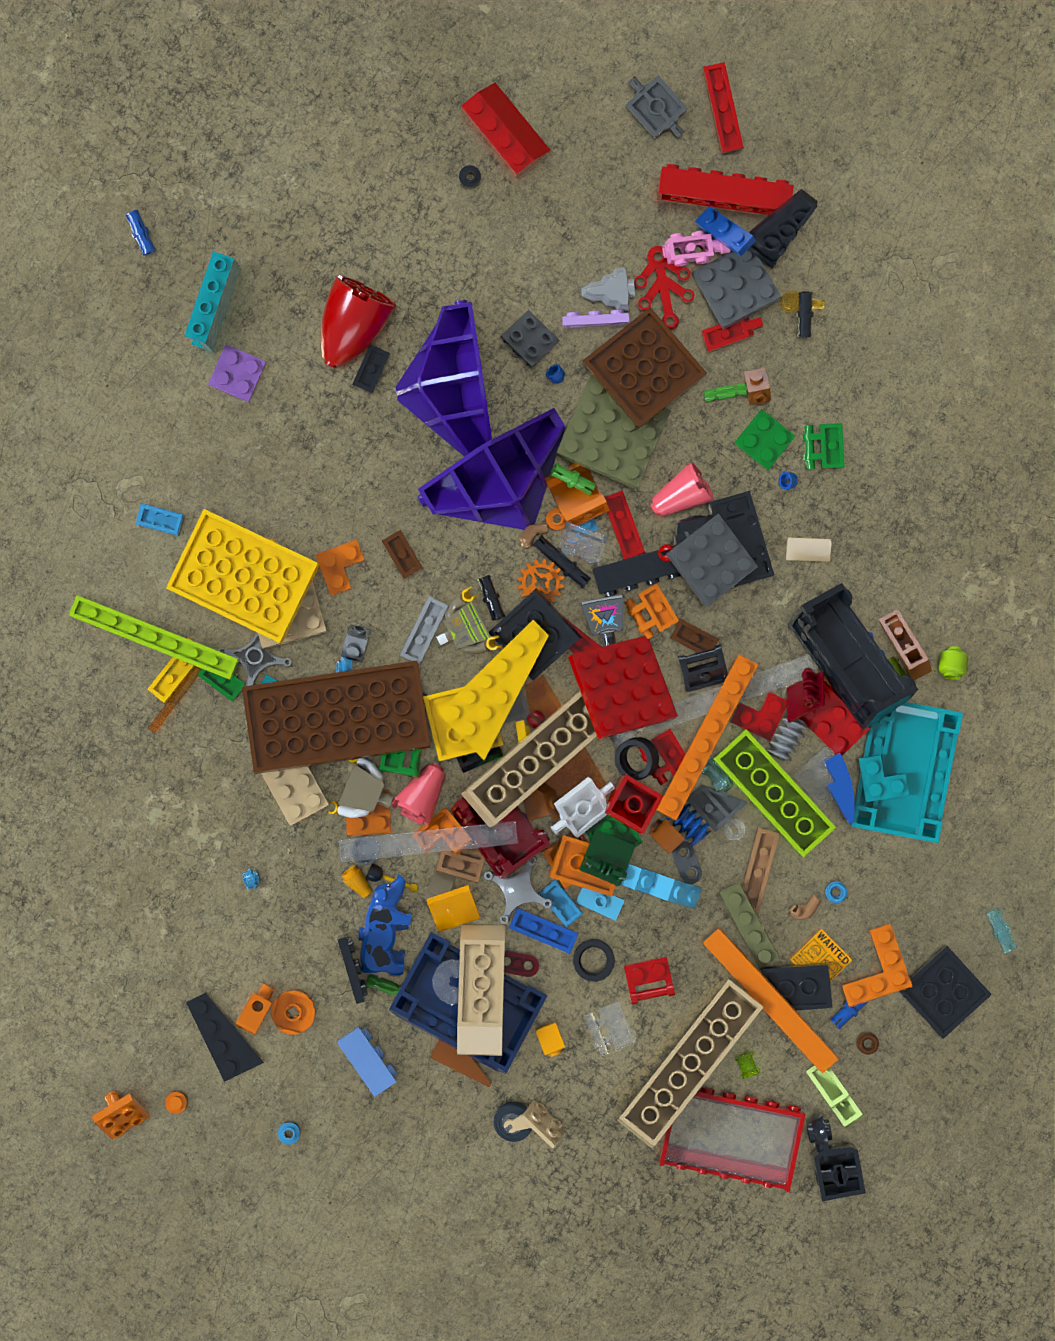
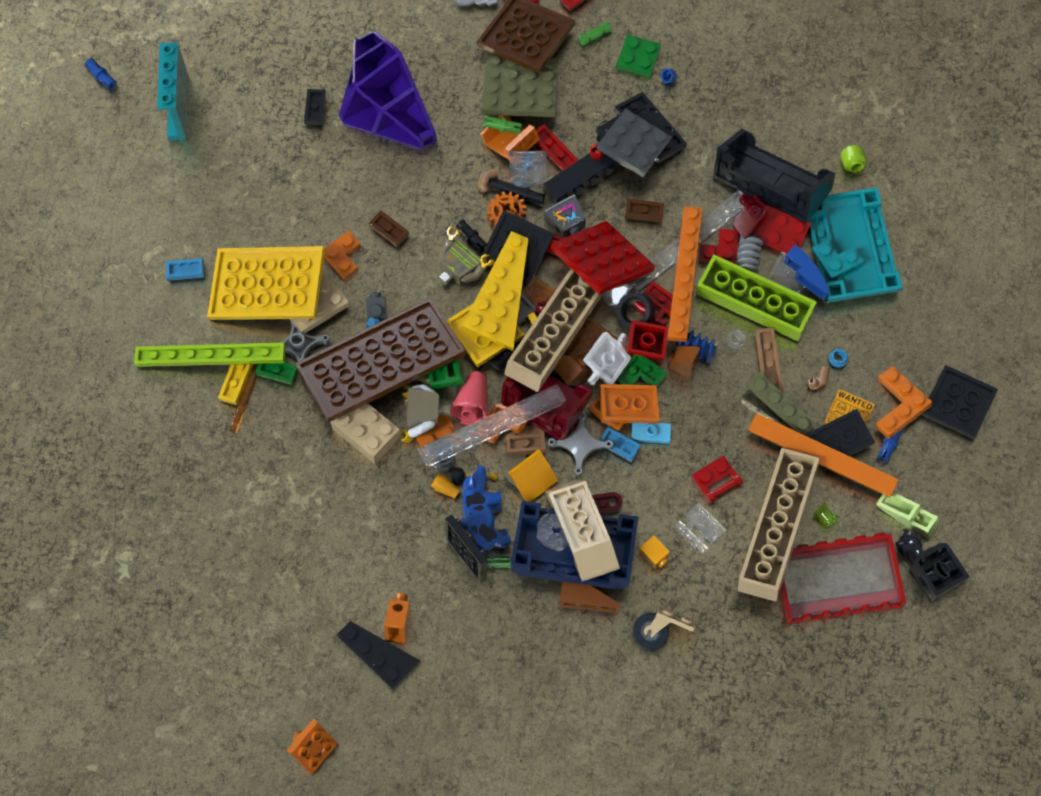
camera: 15 degrees left, 20 degrees down
orange plate [165,1092,187,1114] -> none
medium lavender plate [208,344,267,402] -> none
dark azure plate [242,869,260,890] -> none
orange plate [271,990,315,1035] -> none
dark azure plate [278,1122,300,1145] -> none
red cylinder [321,275,396,368] -> none
medium blue brick [337,1025,398,1097] -> none
light grey plate [400,596,449,665] -> none
dark purple panel [417,408,566,530] -> none
dark grey hinge [500,310,560,368] -> none
blue plate [509,907,579,954] -> none
blue hinge [546,364,565,384] -> none
orange plate [546,508,567,530] -> none
lavender plate [562,310,629,328] -> none
black tyre [573,939,615,982] -> none
dark green hinge [579,829,636,886] -> none
medium azure arch [620,864,702,909] -> none
orange plate [625,583,679,639] -> none
coral cone [651,462,714,517] -> none
dark grey plate [672,841,702,884] -> none
black plate [678,645,728,692] -> none
dark grey wing [687,785,747,832] -> none
clear light blue plate [702,756,733,792] -> none
dark orange bracket [743,367,771,405] -> none
tan slope [786,537,832,562] -> none
green plate [803,423,845,470] -> none
reddish brown plate [857,1032,879,1055] -> none
dark orange slope [879,609,932,681] -> none
clear light blue pin [986,908,1017,954] -> none

